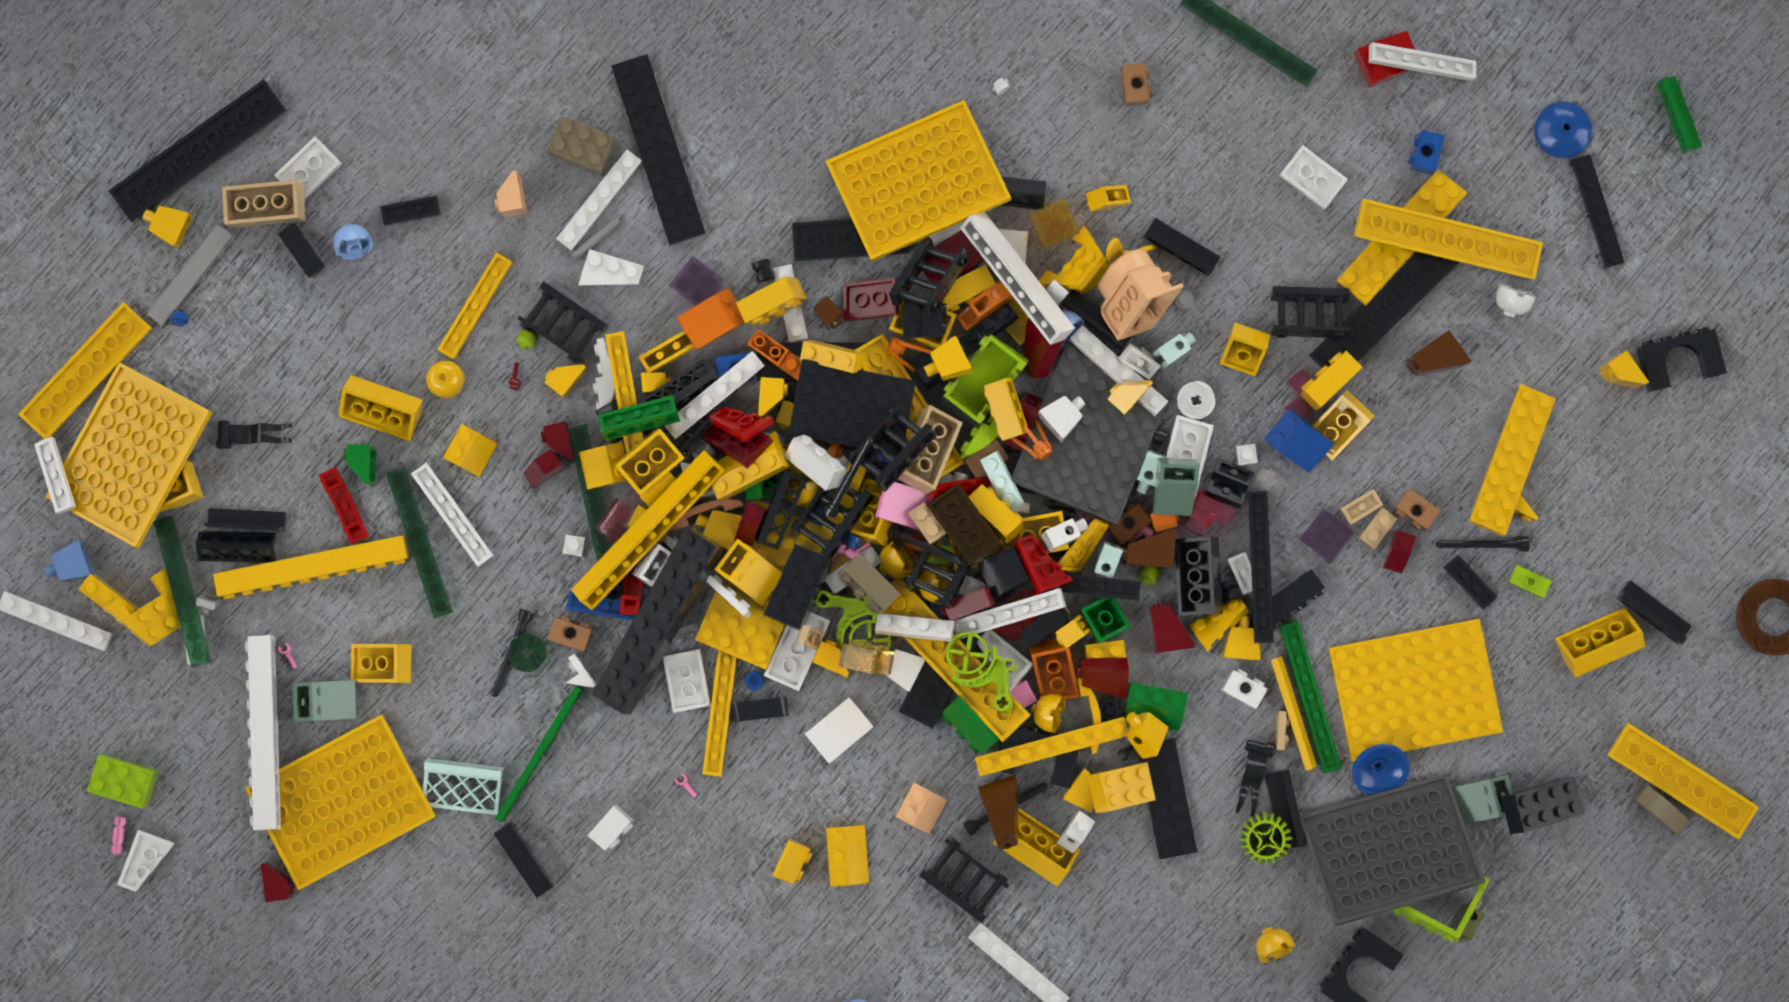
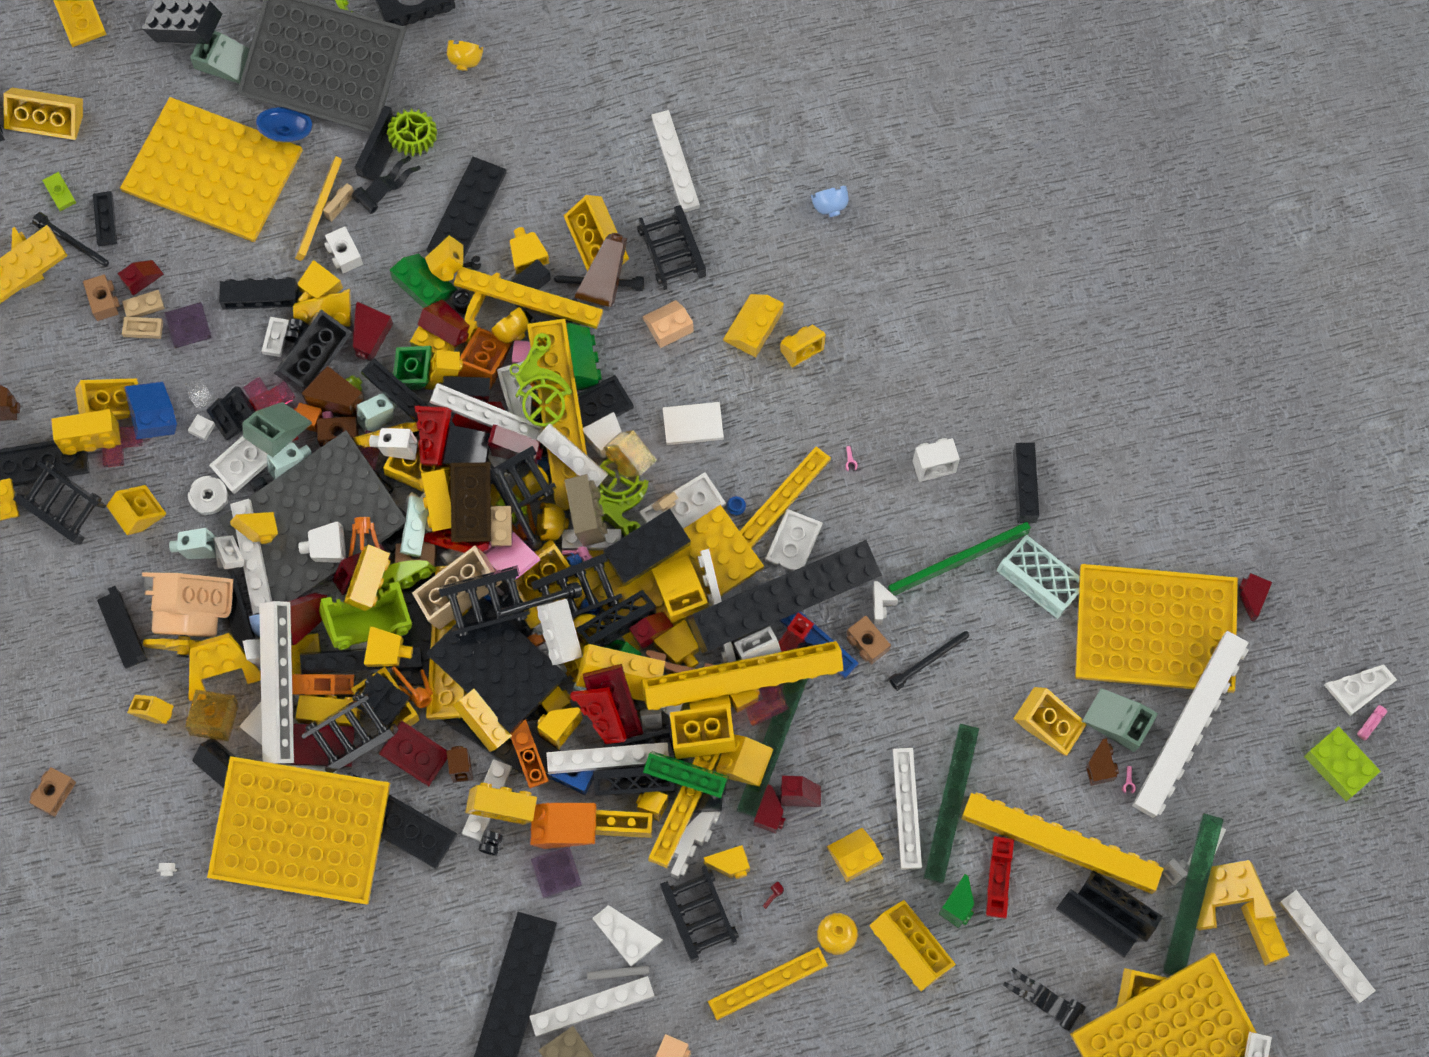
camera: 145 degrees left, 15 degrees down
medium blue torso [44,540,94,581] -> none
clear green plate [507,633,547,672] -> none
lime piece [516,330,537,350] -> none
white plate [563,535,586,557] -> none
black beam [731,697,789,722] -> none
yellow slope [812,639,849,678] -> none
white torso [1056,811,1095,853] -> none
yellow brick [1087,762,1156,813] -> none
black plate [1248,491,1274,644] -> none
green tile [1279,620,1342,774] -> none
none -> reddish brown slope [1086,738,1119,786]

